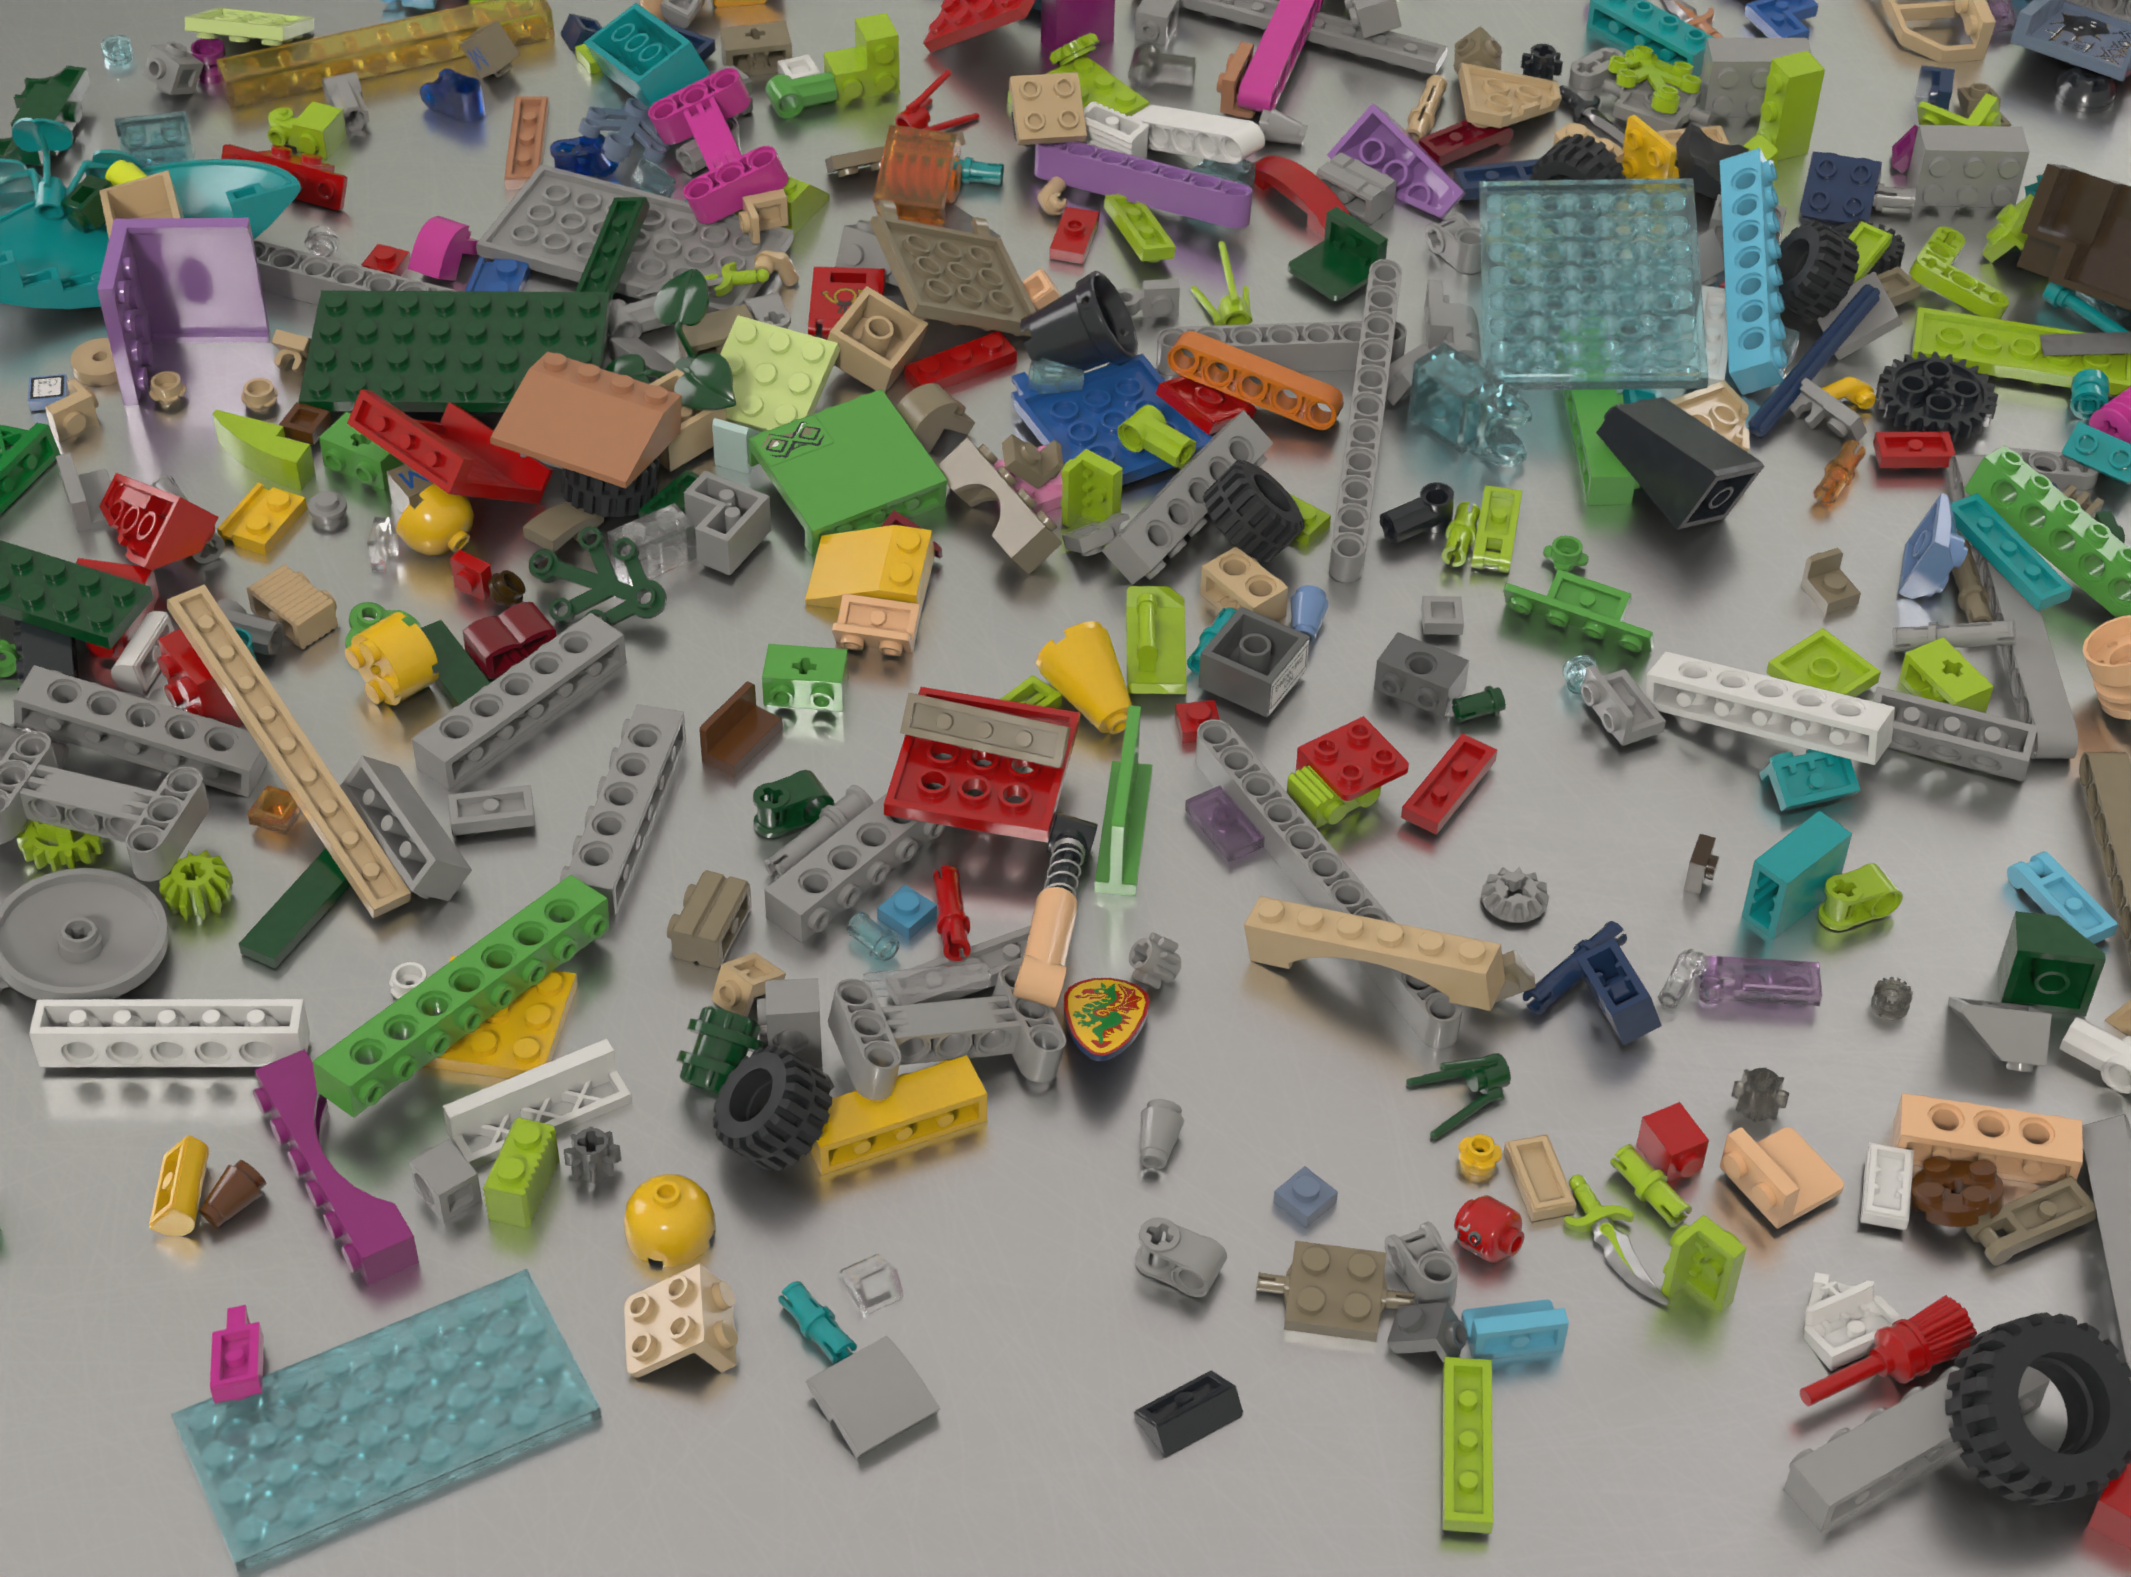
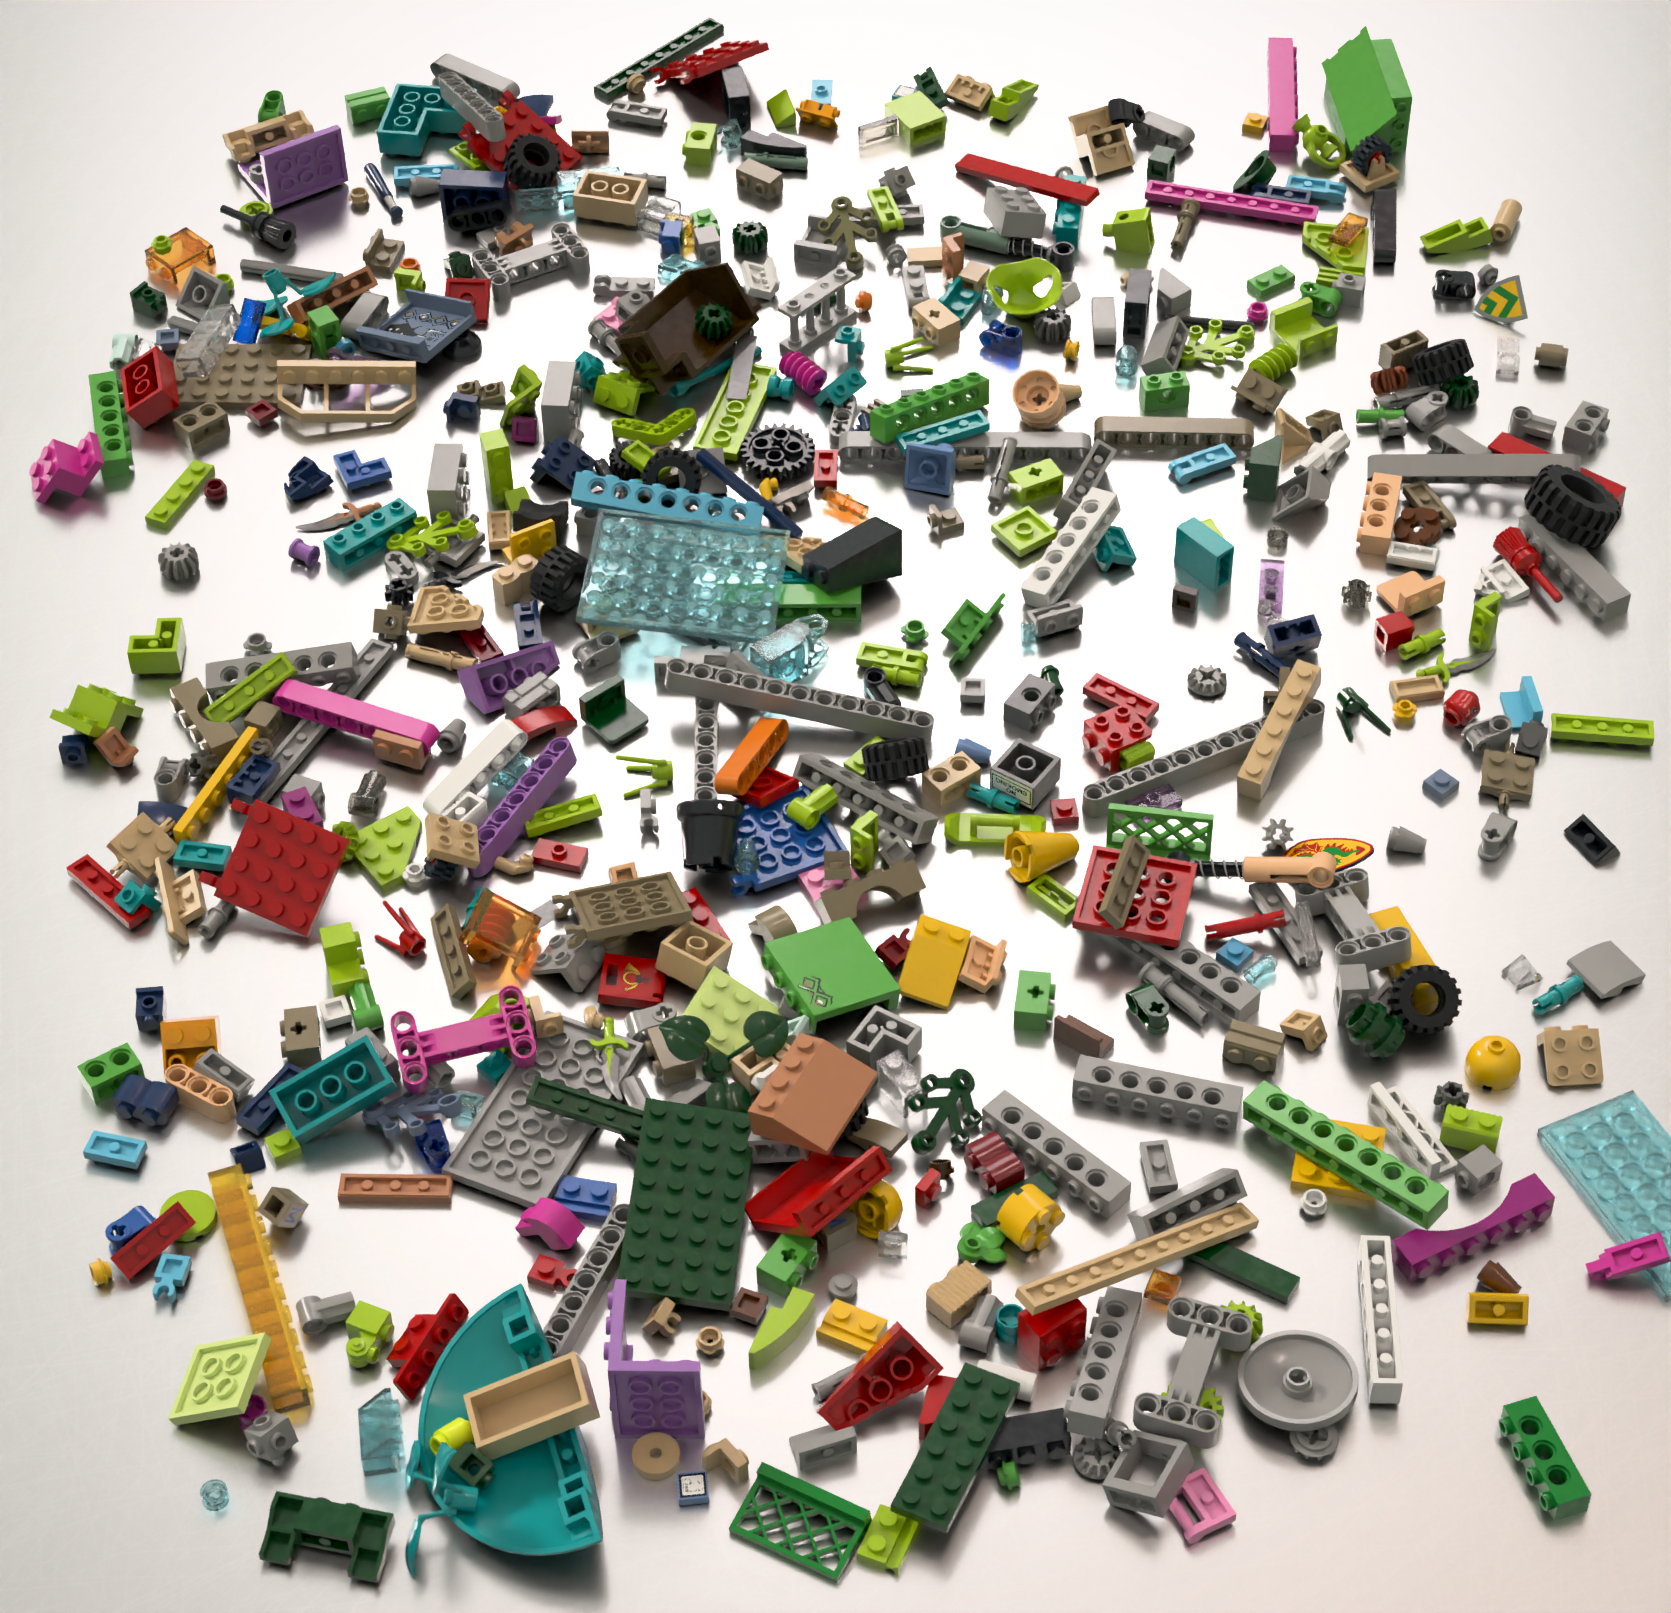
camera: 85 degrees left, 0 degrees up
clear blue piece [420,68,486,122] -> none

